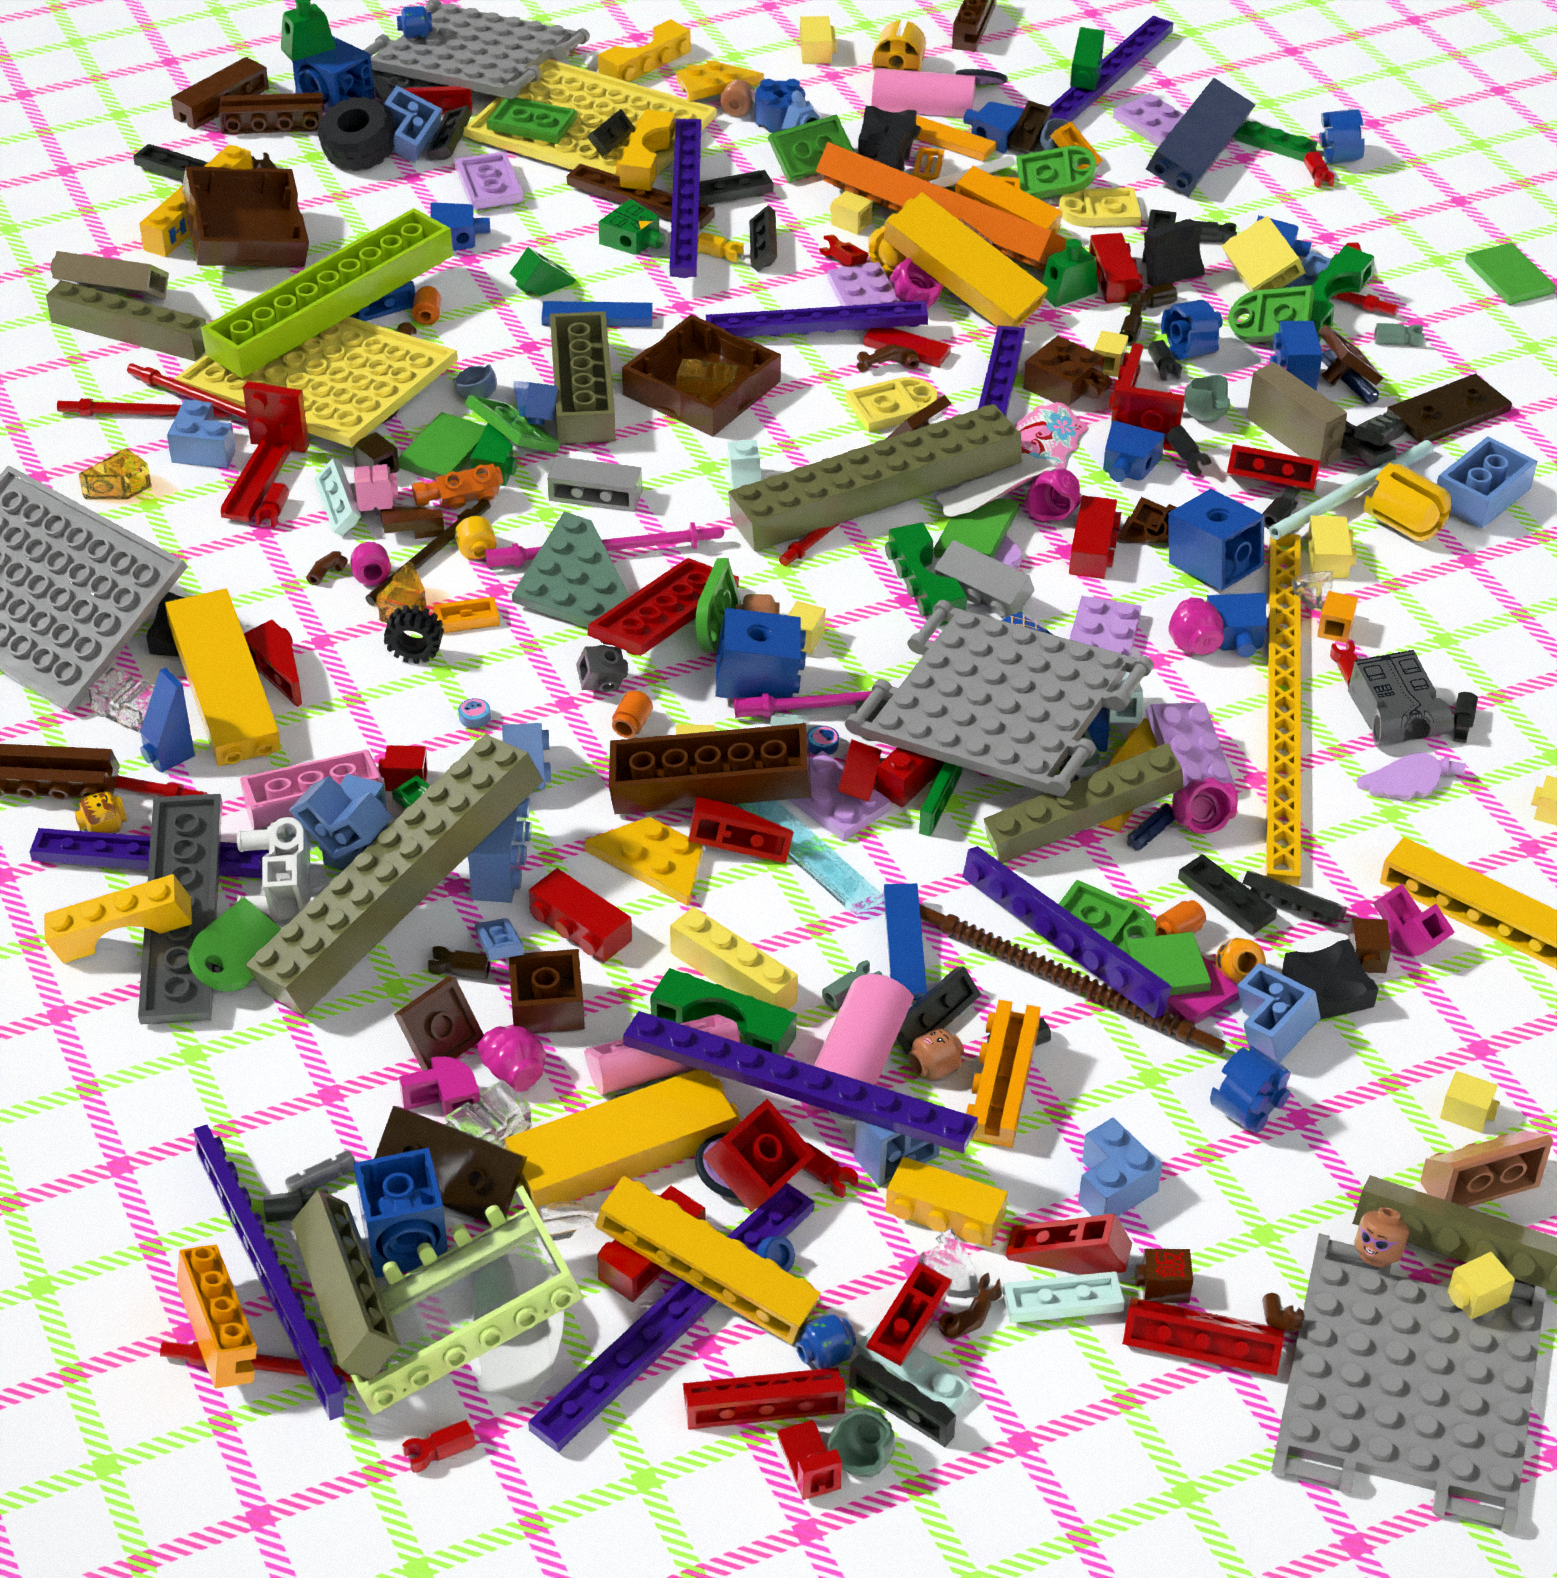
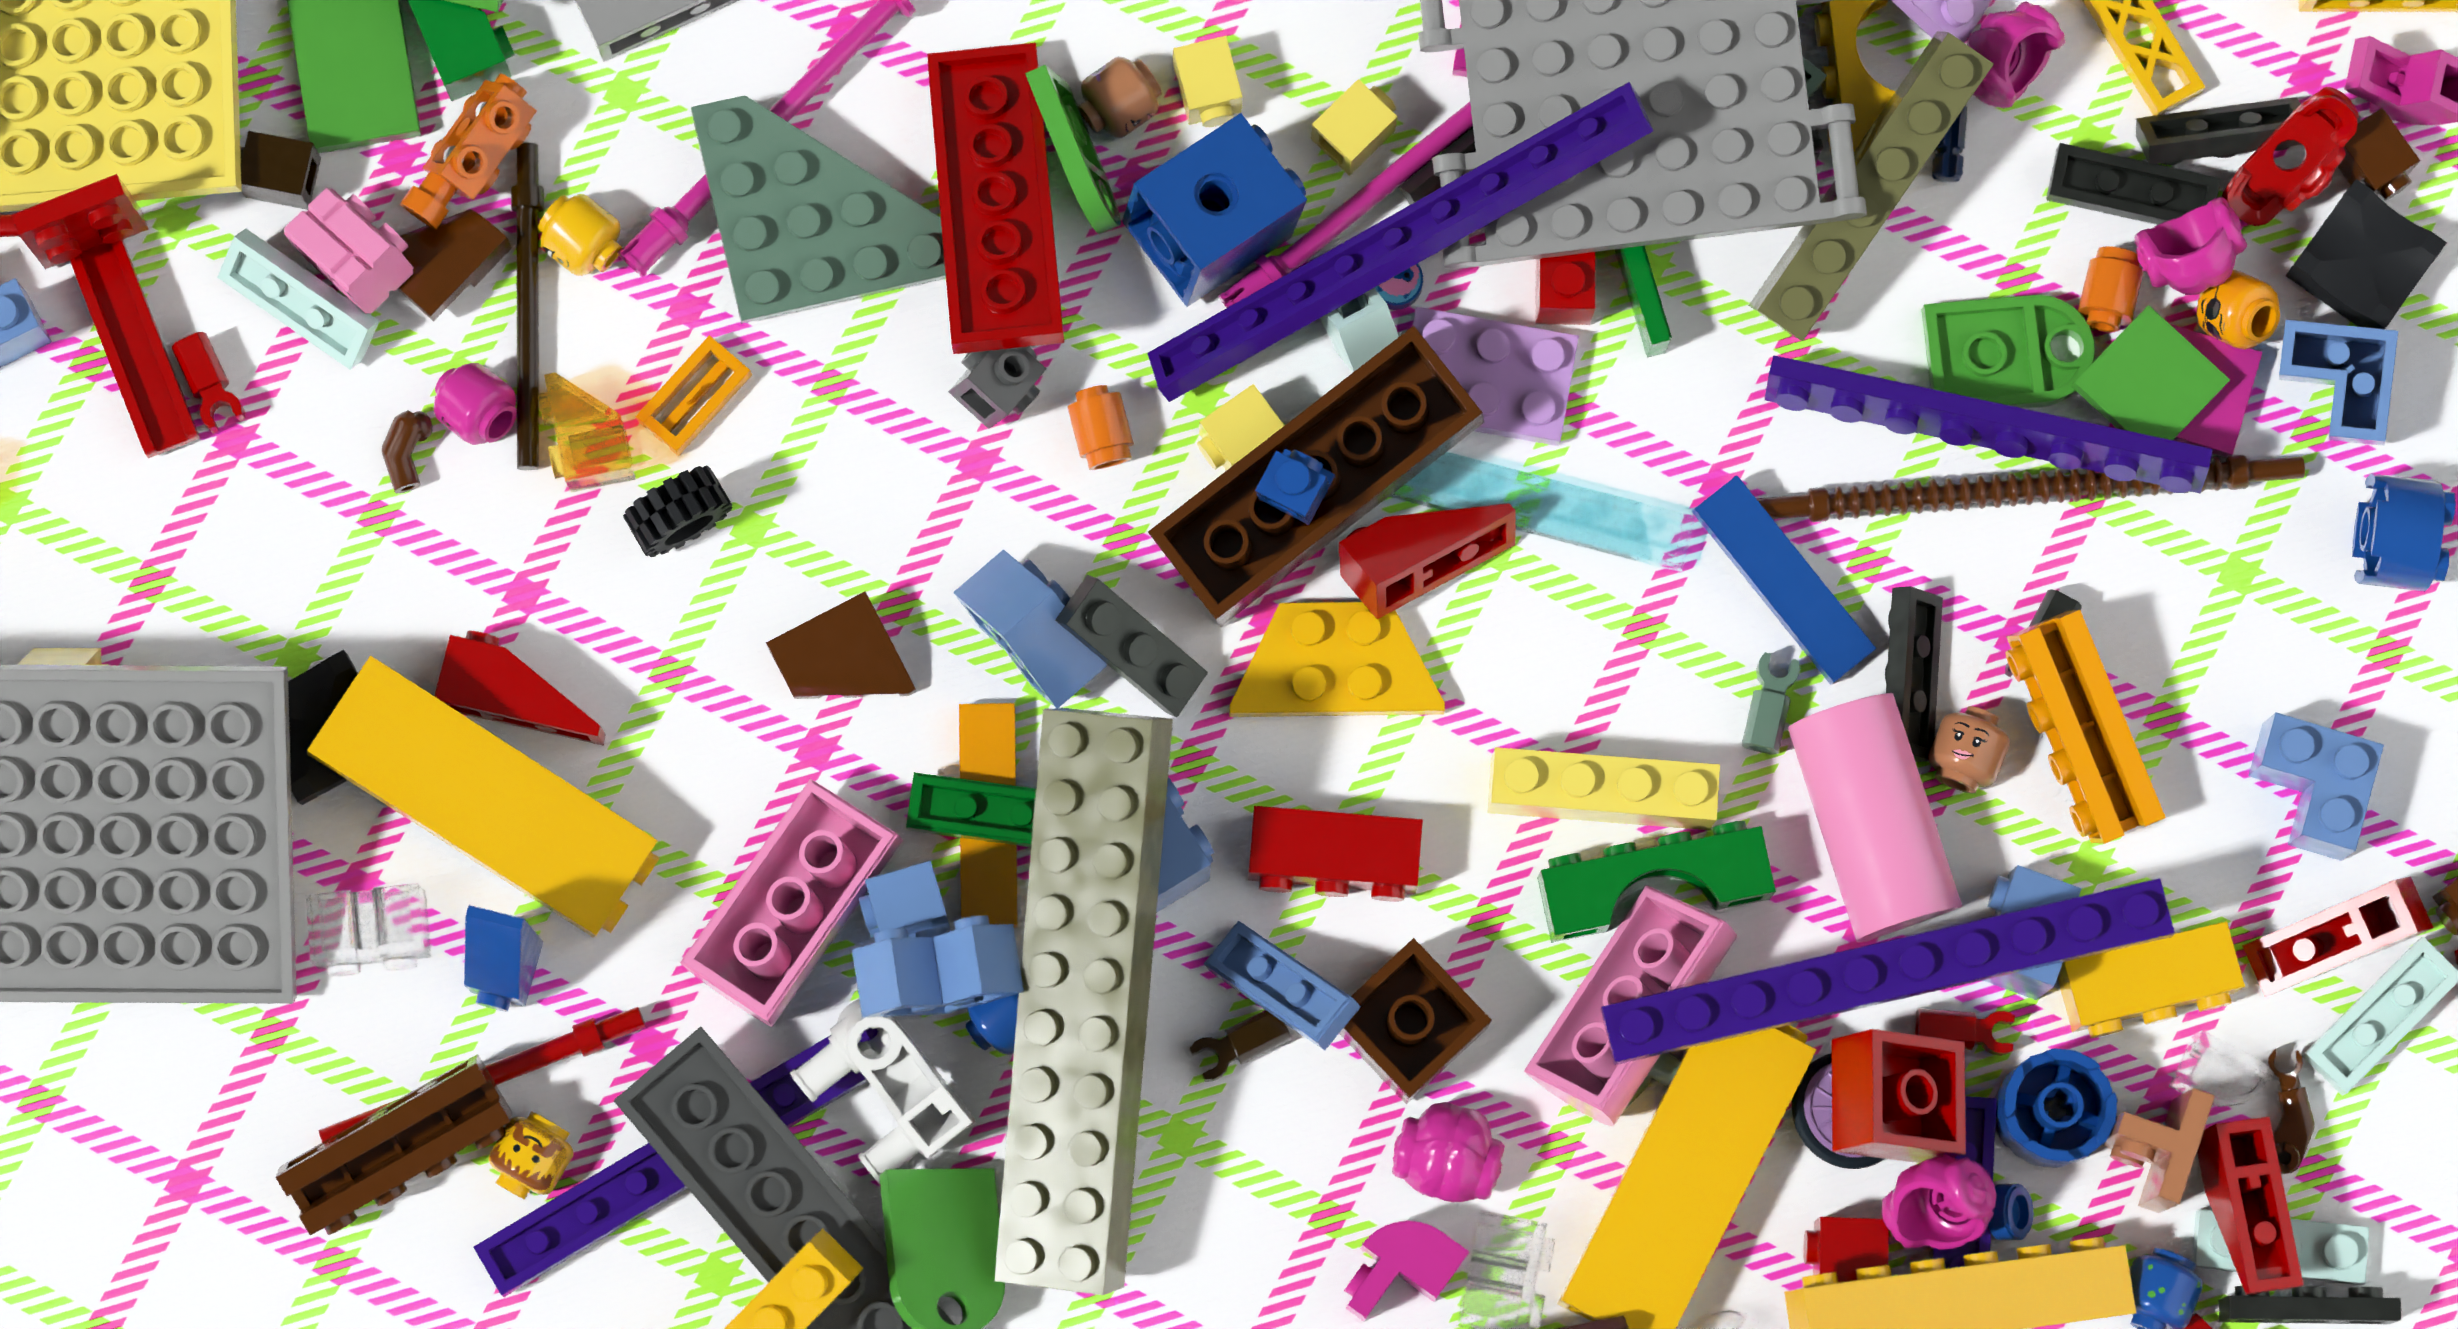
camera: 40 degrees left, 35 degrees up
red brick [378,745,428,791] -> none
reddish brown tile [394,976,484,1071] -> none
tile [458,698,491,728] -> none
red tile [838,739,882,801] -> none
none -> reddish brown slope [766,591,917,699]
none -> pearl dark grey plate [1055,575,1208,717]
none -> dark purple plate [1147,82,1654,402]
none -> blue brick [1255,449,1335,525]
none -> light yellow brick [1311,79,1398,176]
none -> dark pink hair [1882,1154,1996,1250]
none -> blue brick [1995,1048,2118,1168]
none -> nougat bracket [2101,1088,2215,1213]
none -> dark pink hair [2134,197,2248,295]
none -> red piece [2222,87,2359,226]

